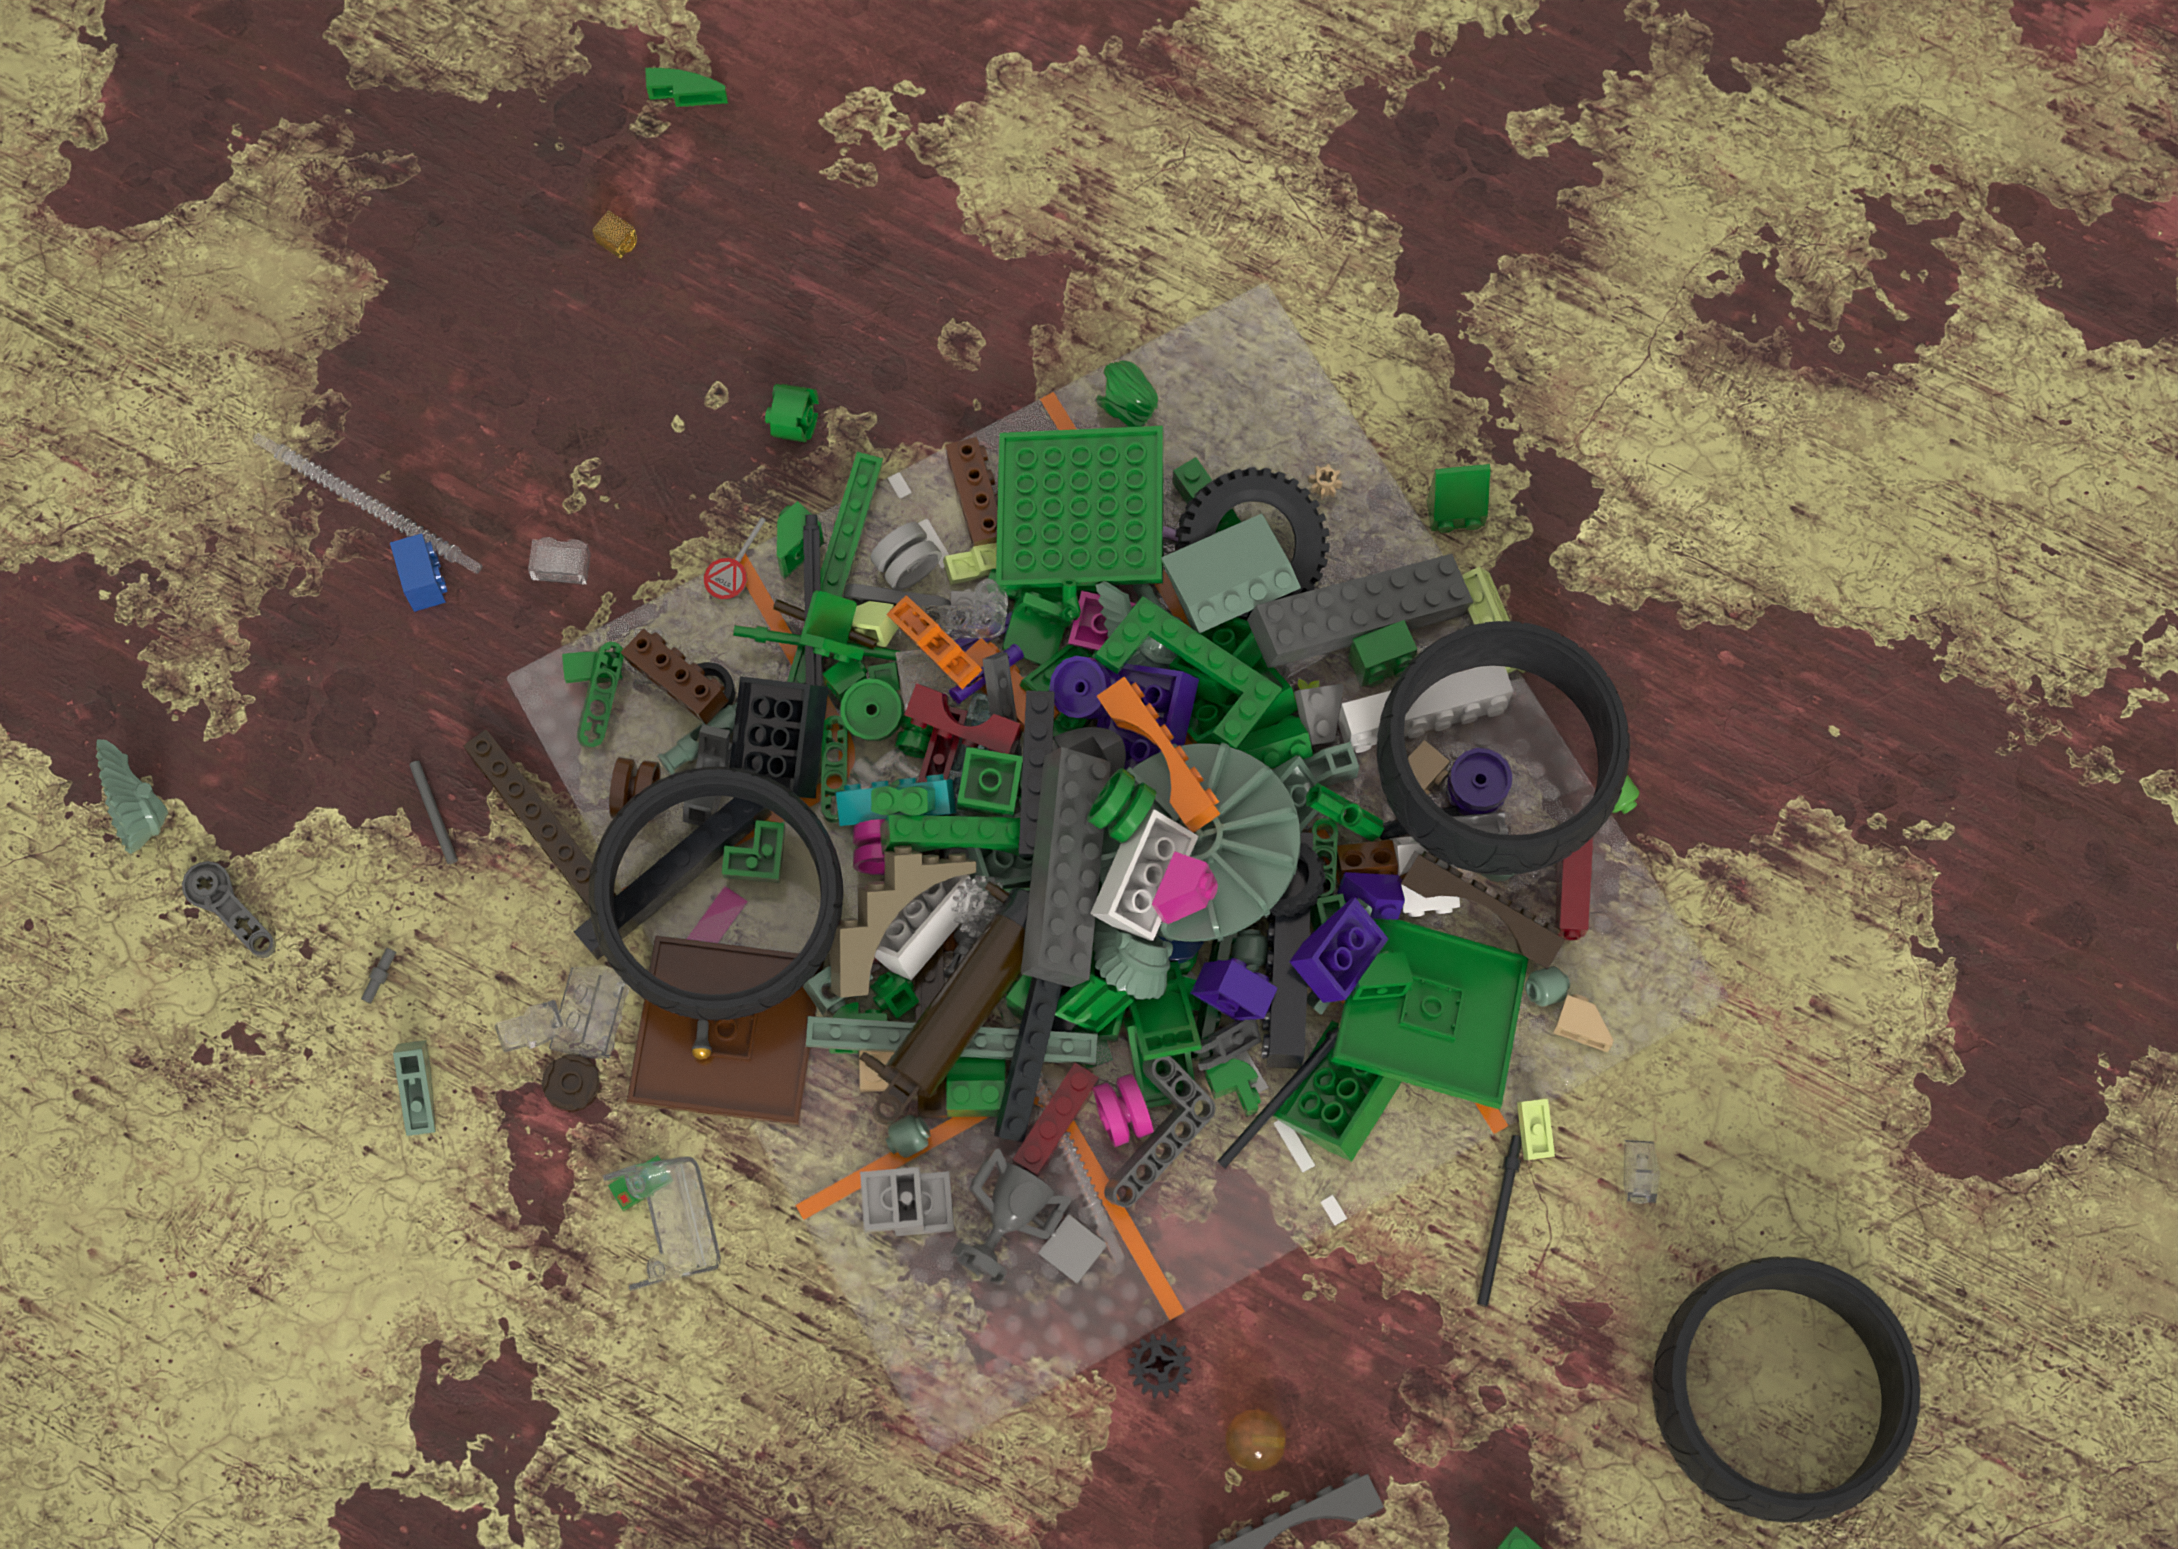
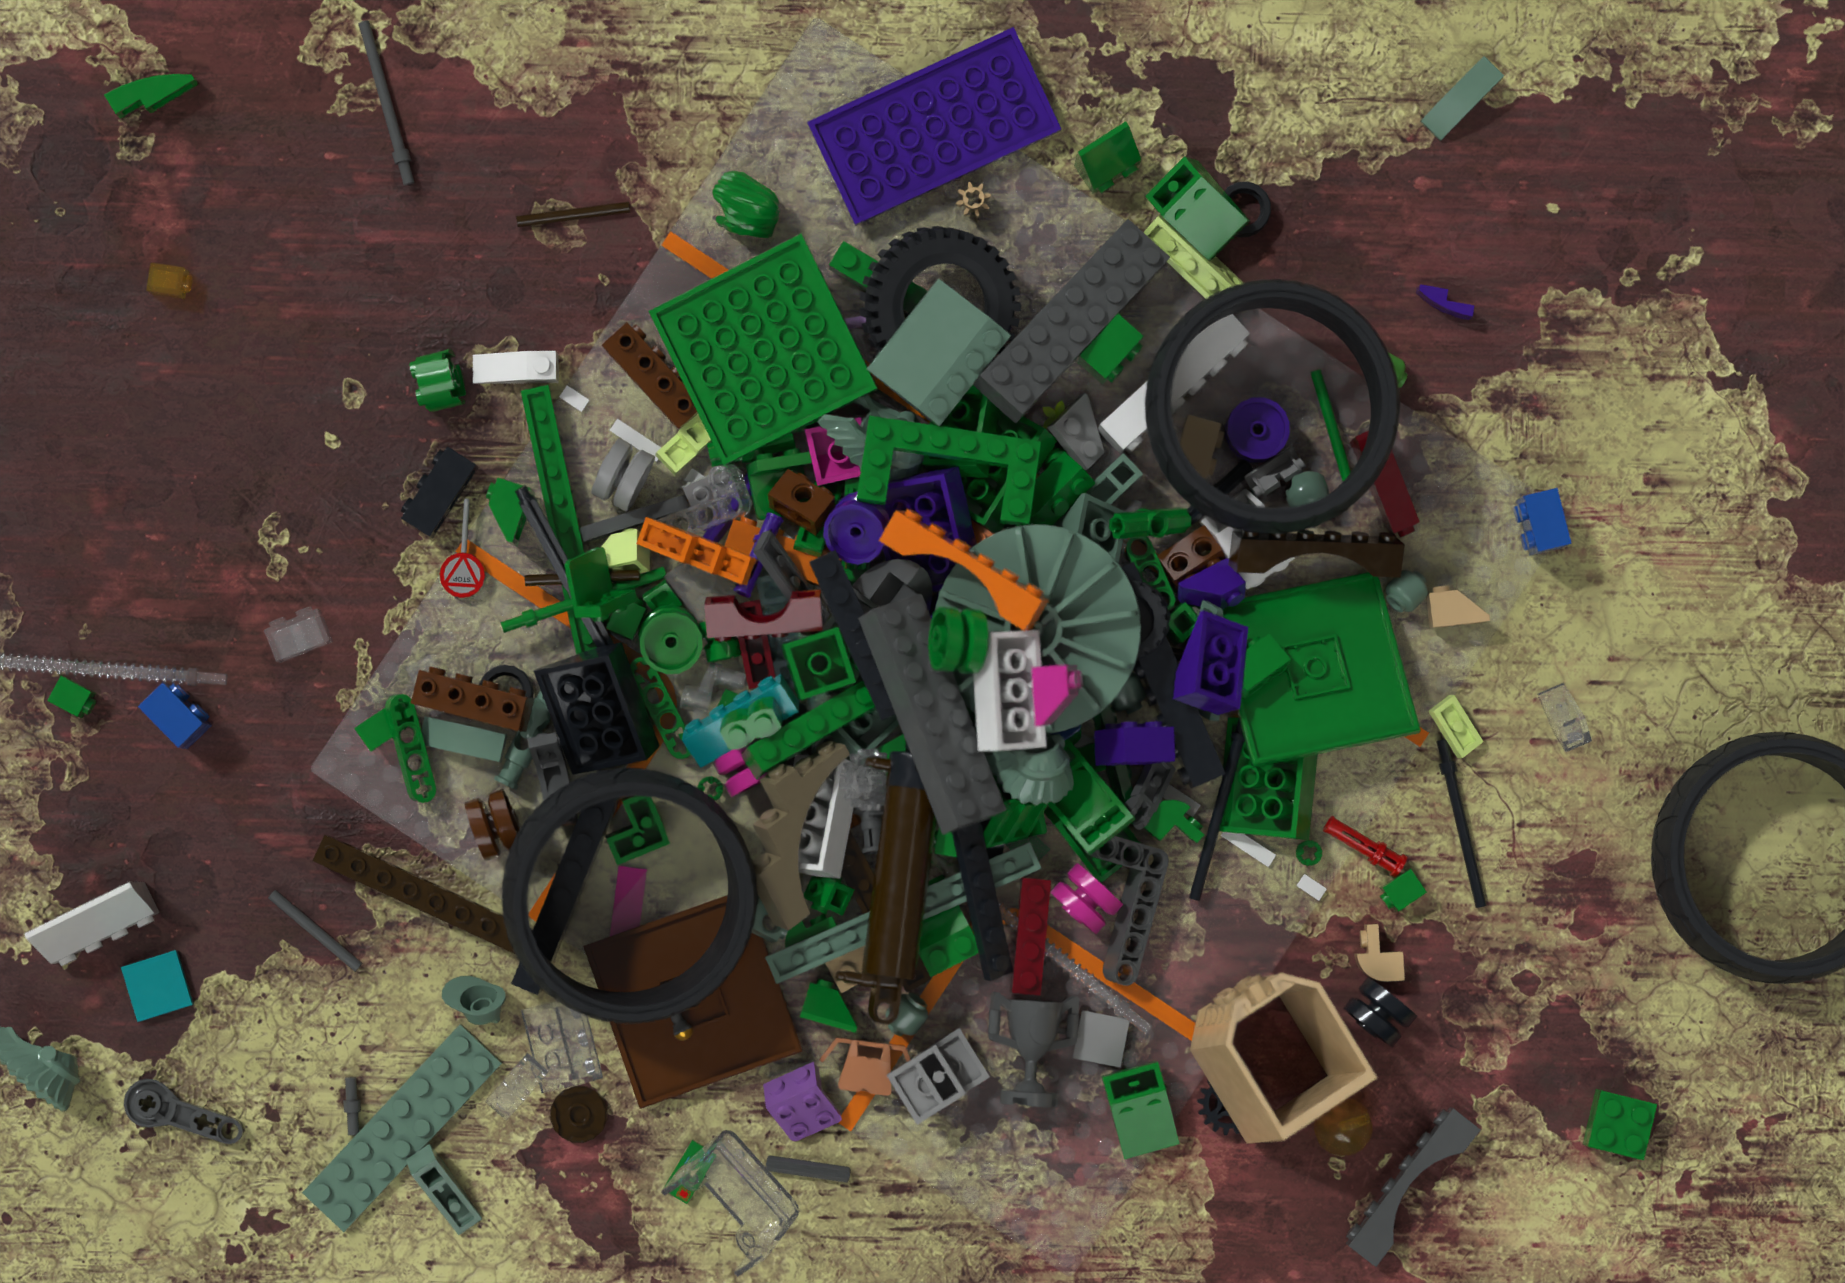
camera: 30 degrees left, 15 degrees up
green arm [1061,579,1081,622] -> none
none -> white slope [24,882,159,966]
none -> green brick [47,676,96,718]
none -> teal tile [121,950,194,1022]
none -> sand green plate [302,1024,502,1232]
none -> dark grey bar [358,20,415,186]
none -> black brick [401,446,479,539]
none -> sand green slope [421,716,508,763]
none -> sand green piece [442,976,506,1025]
none -> white slope [473,351,559,384]
none -> dark brown bar [516,201,630,227]
none -> green bush [697,776,723,801]
none -> medium lavender bracket [763,1062,842,1141]
none -> dark grey axle [766,1155,851,1183]
none -> reddish brown brick [768,469,836,536]
none -> green slope [800,978,858,1033]
none -> dark purple plate [807,27,1062,226]
none -> nougat piece [819,1036,911,1096]
none -> green slope [1101,1061,1180,1160]
none -> green slope [1145,156,1250,261]
none -> tan container [1190,973,1377,1143]
none -> black tyre [1225,182,1271,237]
none -> green bush [1296,840,1322,866]
none -> green bar [1310,369,1351,482]
none -> red pin [1323,816,1407,878]
none -> black wheel [1343,977,1417,1048]
none -> tan brick [1354,924,1405,981]
none -> green brick [1380,869,1427,912]
none -> dark purple slope [1416,284,1475,320]
none -> sand green slope [1420,56,1504,141]
none -> blue brick [1513,488,1572,556]

